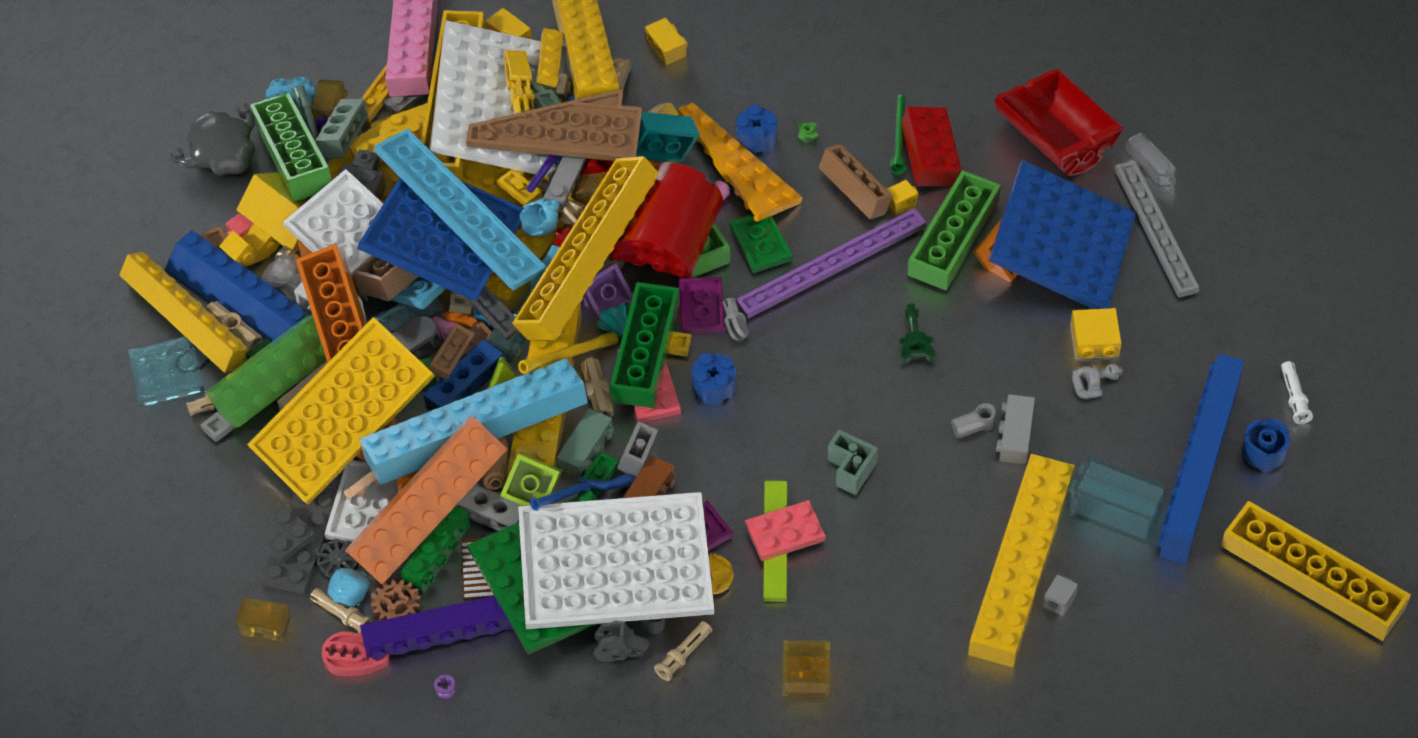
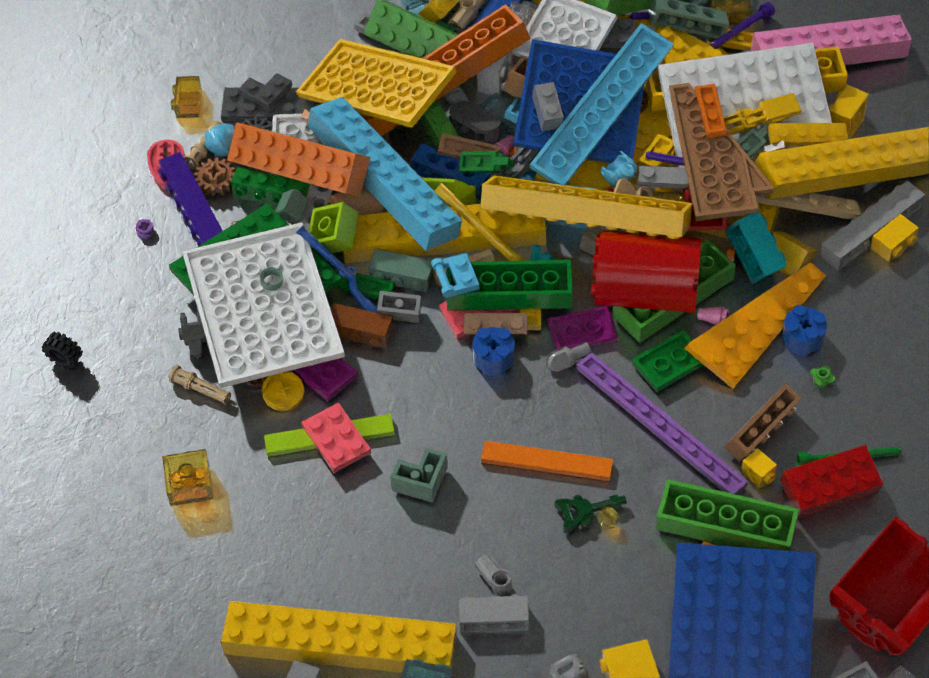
camera: 80 degrees right, 0 degrees up
medium lavender slope [581,263,633,320] -> none
none -> sand green piece [260,267,283,291]
none -> sand green brick [275,189,309,223]
none -> medium azure plate [431,253,479,298]
none -> green hinge [459,151,514,173]
none -> medium nougat plate [464,313,527,335]
none -> orange tile [481,441,613,481]
none -> light grey brick [532,82,563,132]
none -> clear yellow plate [597,507,619,529]
none -> orange tile [695,83,727,139]
none -> dark purple piece [711,2,775,49]
none -> light grey brick [820,181,925,271]

